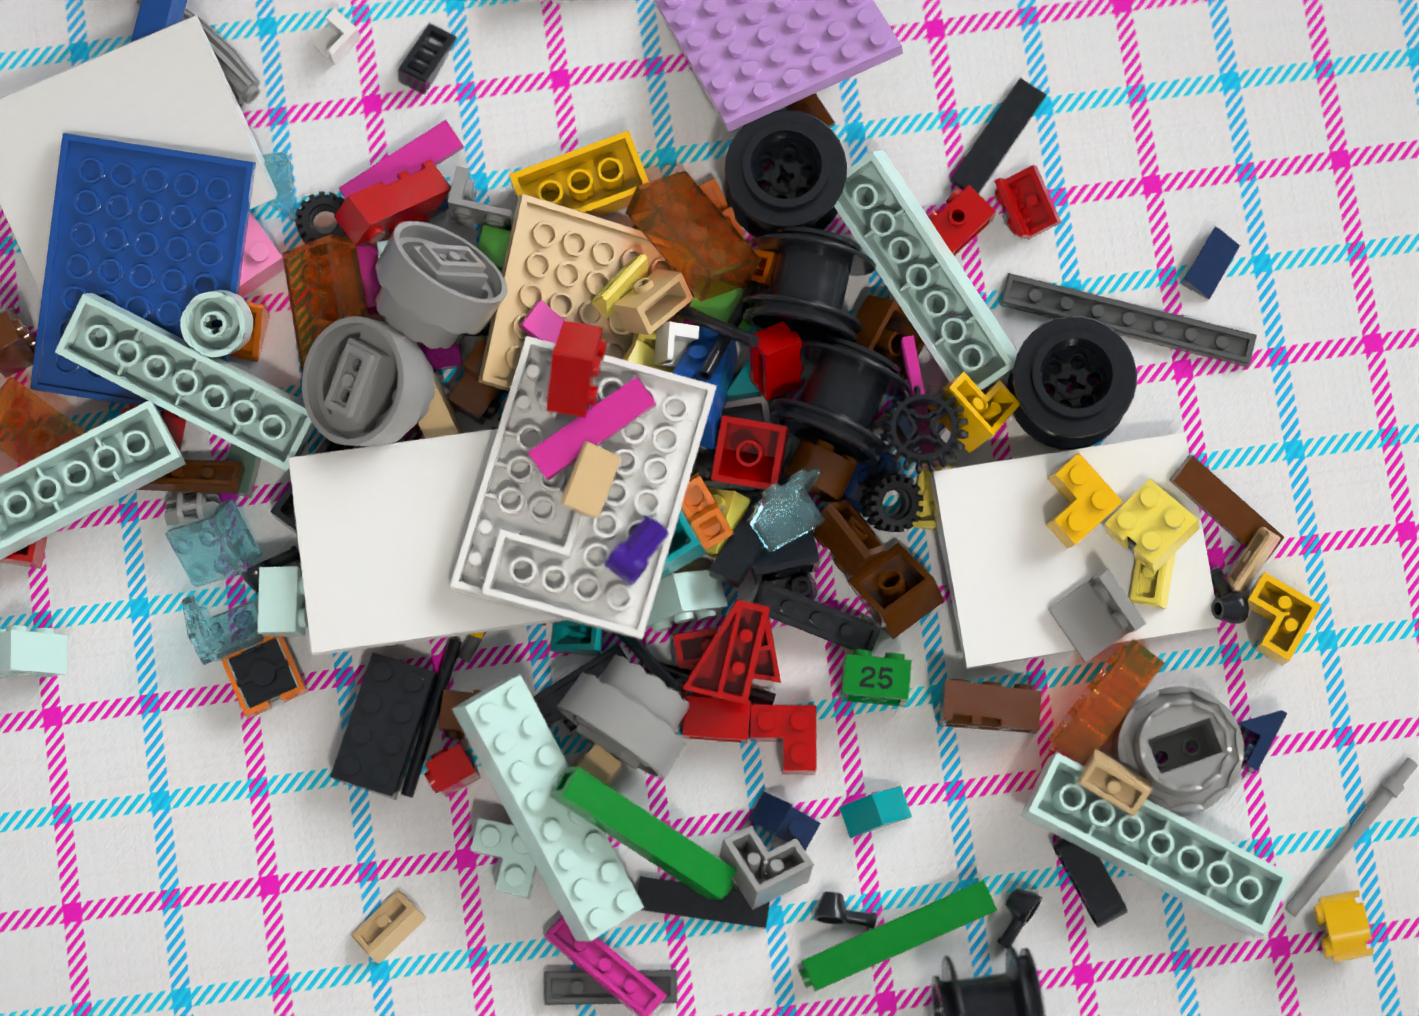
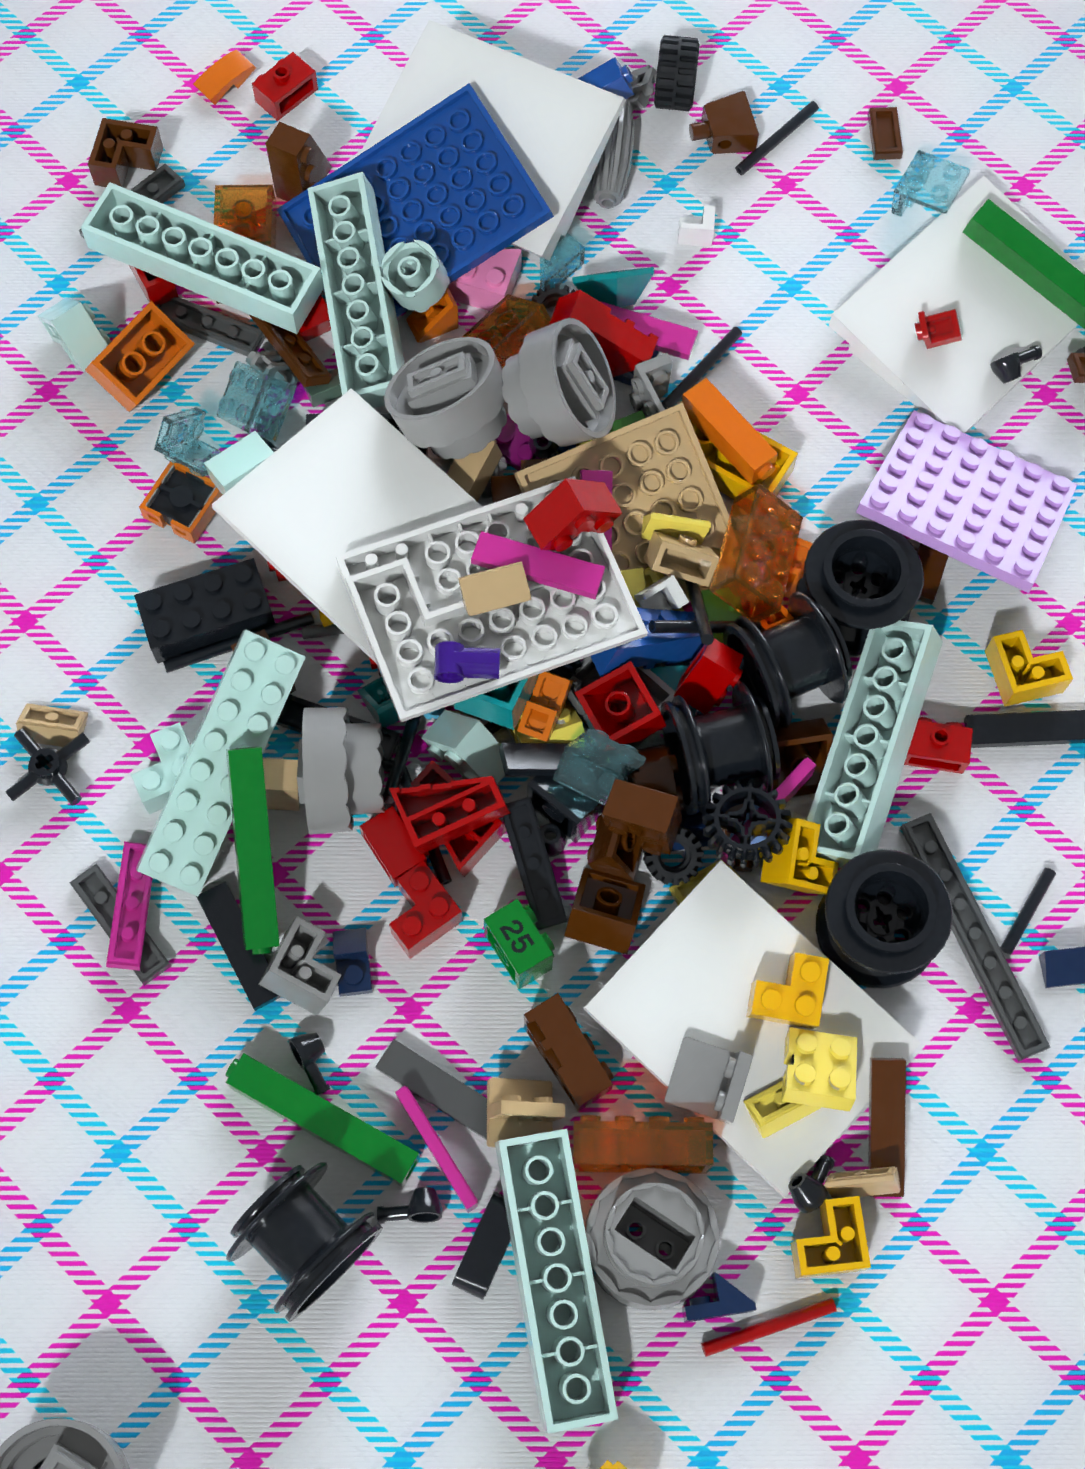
camera: 50 degrees right, 10 degrees down
black slope [398,23,457,95] -> none
red brick [424,744,481,798] -> none
teal slope [839,786,912,839] -> none
red bracket [994,165,1062,240] -> none
tan slope [1077,749,1152,817] -> none
light grey bar [1285,758,1418,917] -> none
none -> black bar [5,728,90,806]
none -> orange brick [85,301,195,412]
none -> dark grey tile [156,297,266,356]
none -> dark grey tile [375,1039,487,1140]
none -> dark pink tile [395,1086,478,1213]
none -> tan bracket [487,1078,565,1147]
none -> teal slope [572,267,654,307]
none -> reddish brown brick [602,778,682,855]
none -> black piece [661,327,742,410]
none -> orange brick [682,378,778,485]
none -> red piece [701,1298,837,1357]
none -> yellow brick [985,630,1073,707]
none -> black bar [1000,868,1056,955]

